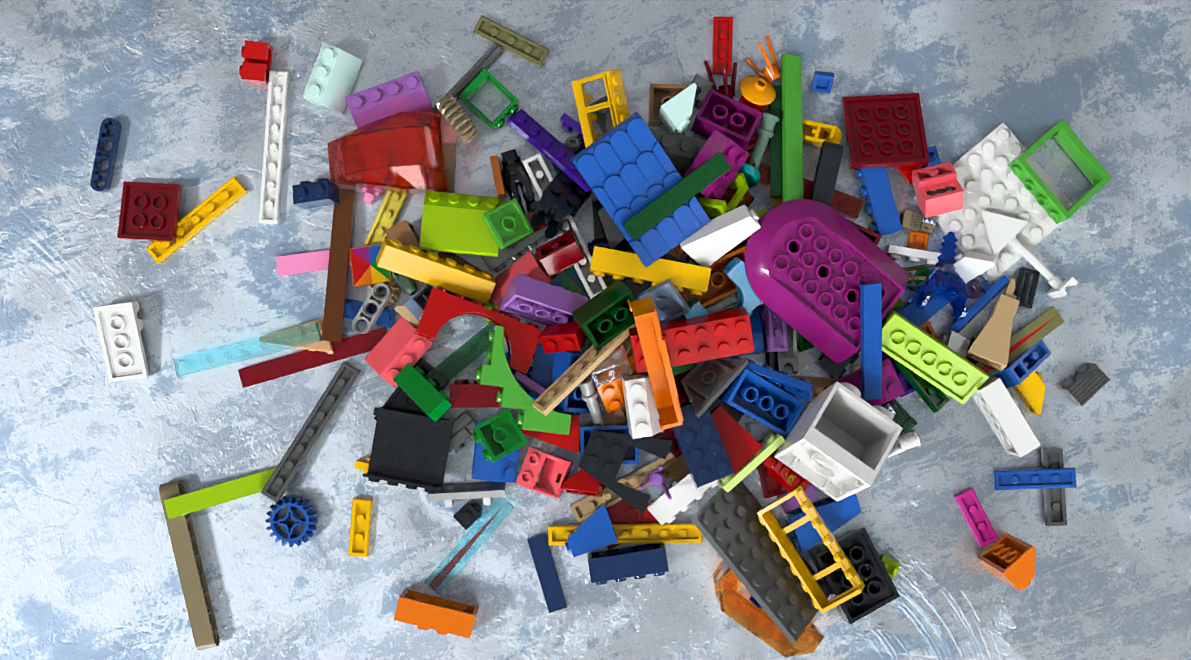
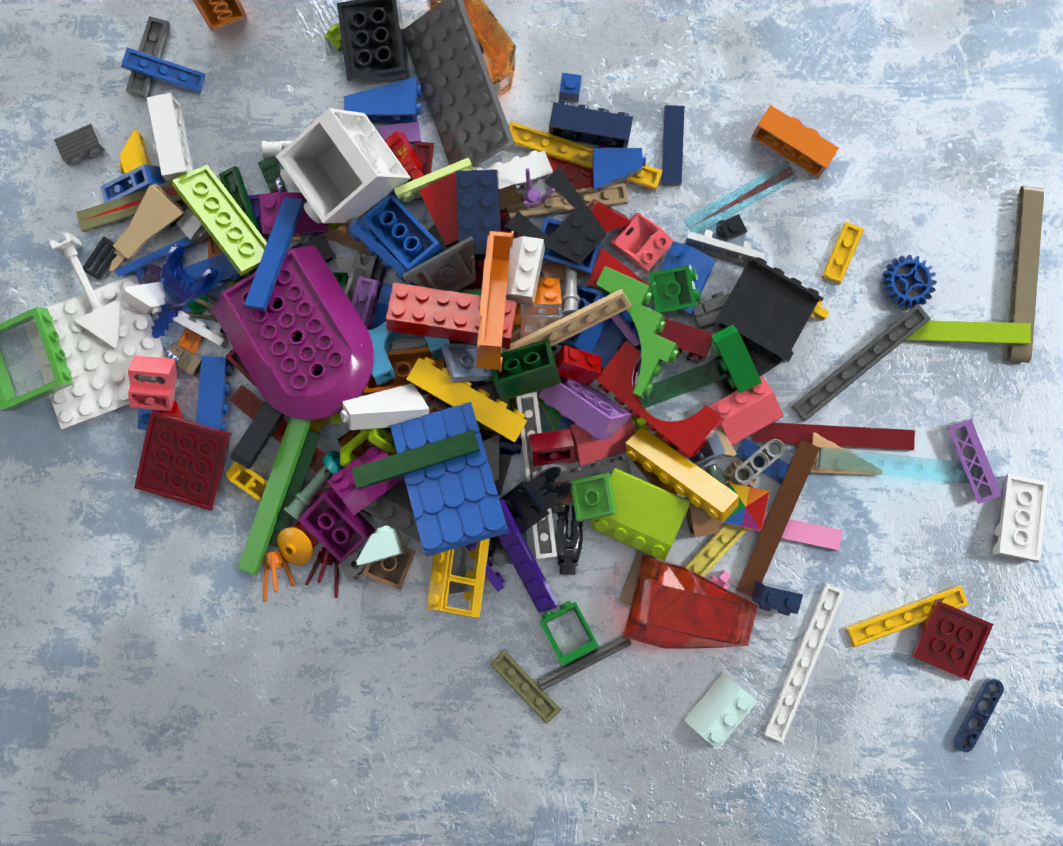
camera: 165 degrees left, 5 degrees down
red piece [239,40,273,85] -> none
medium lavender slope [345,71,433,137] -> none
dark tan gear [436,94,479,144] -> none
dark orange tile [490,155,507,199] -> none
red tile [712,17,733,76] -> none
yellow window [757,485,865,614] -> none
blue plate [811,71,834,93] -> none
dark pink tile [954,487,999,548] -> none
none -> blue brick [559,73,582,102]
none -> medium lavender fence [948,419,1002,504]

